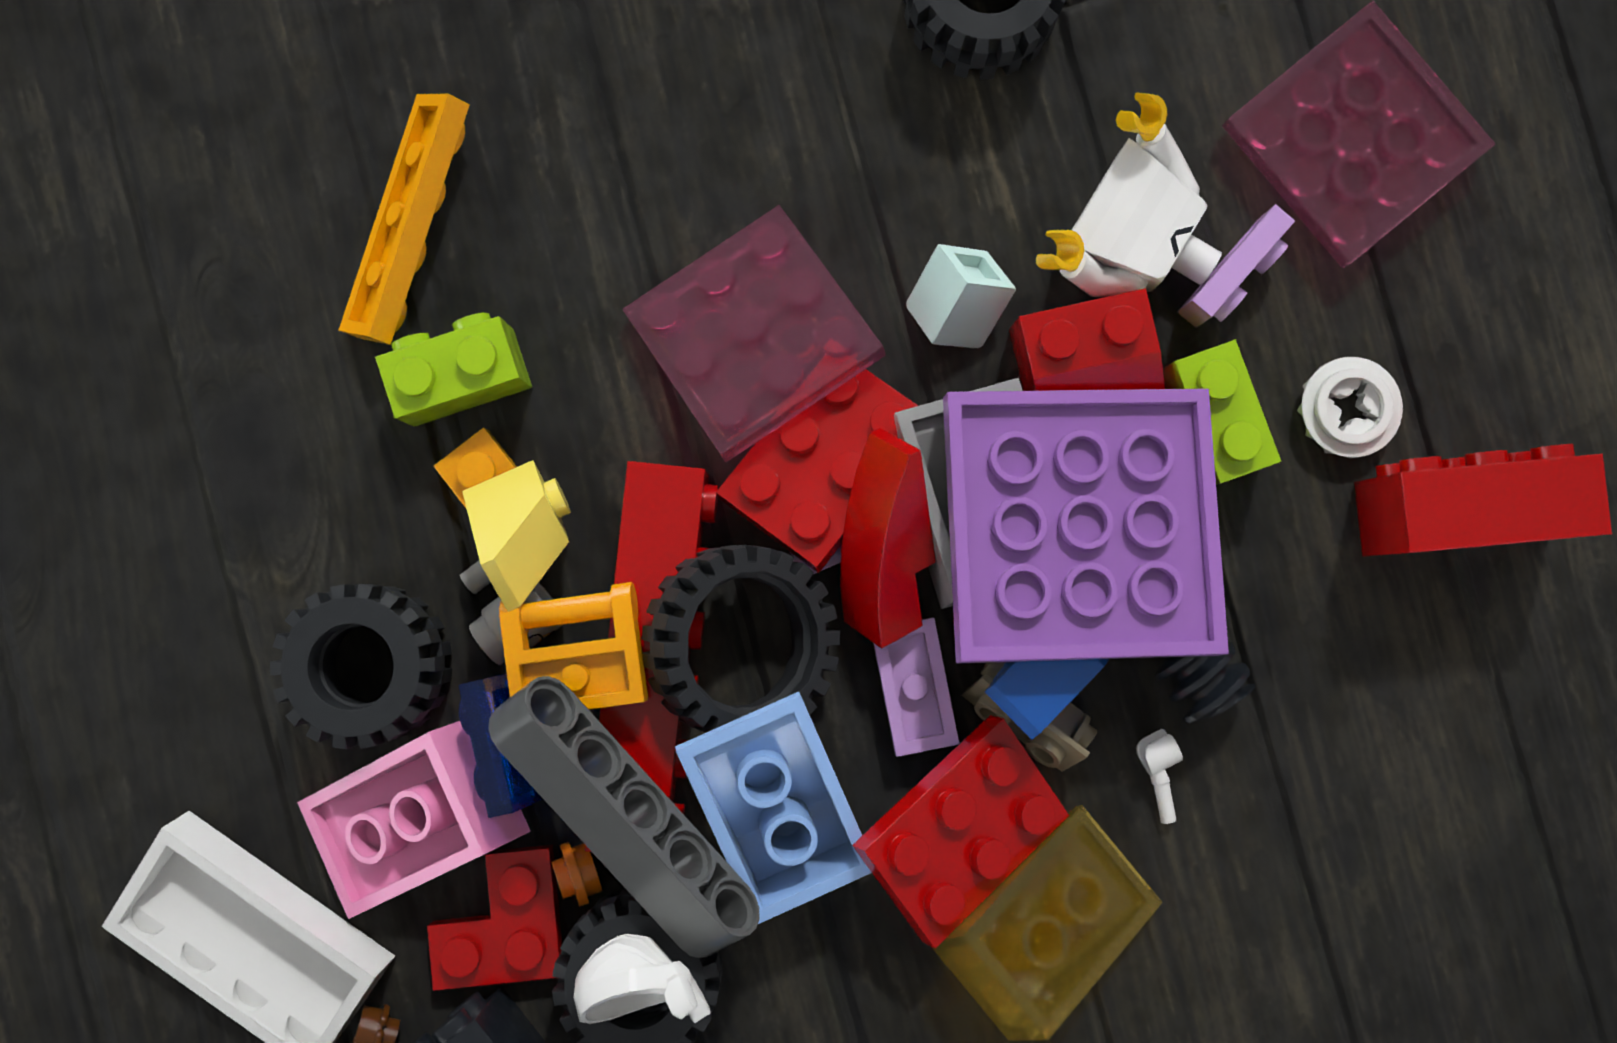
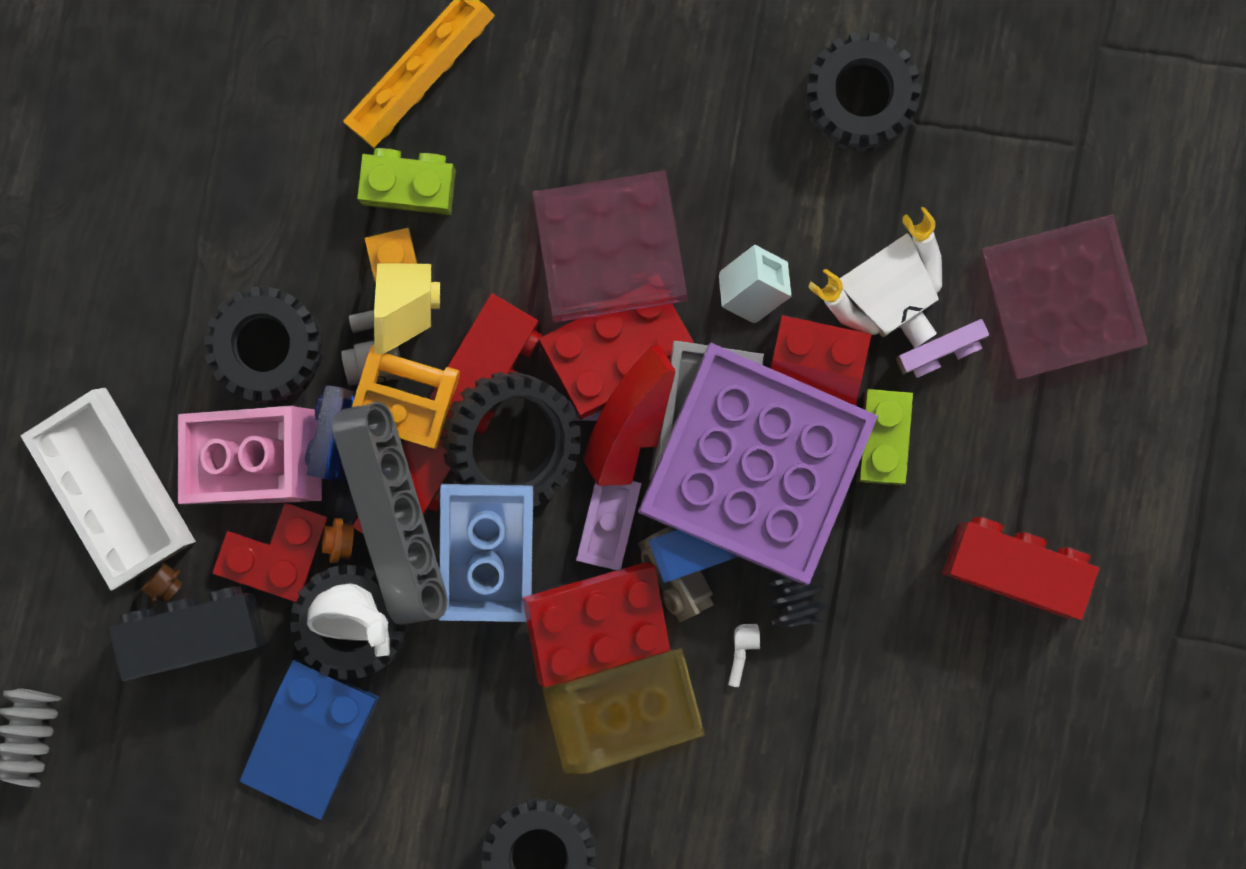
camera: 30 degrees right, 0 degrees up
white gear [1297,357,1403,459] -> none

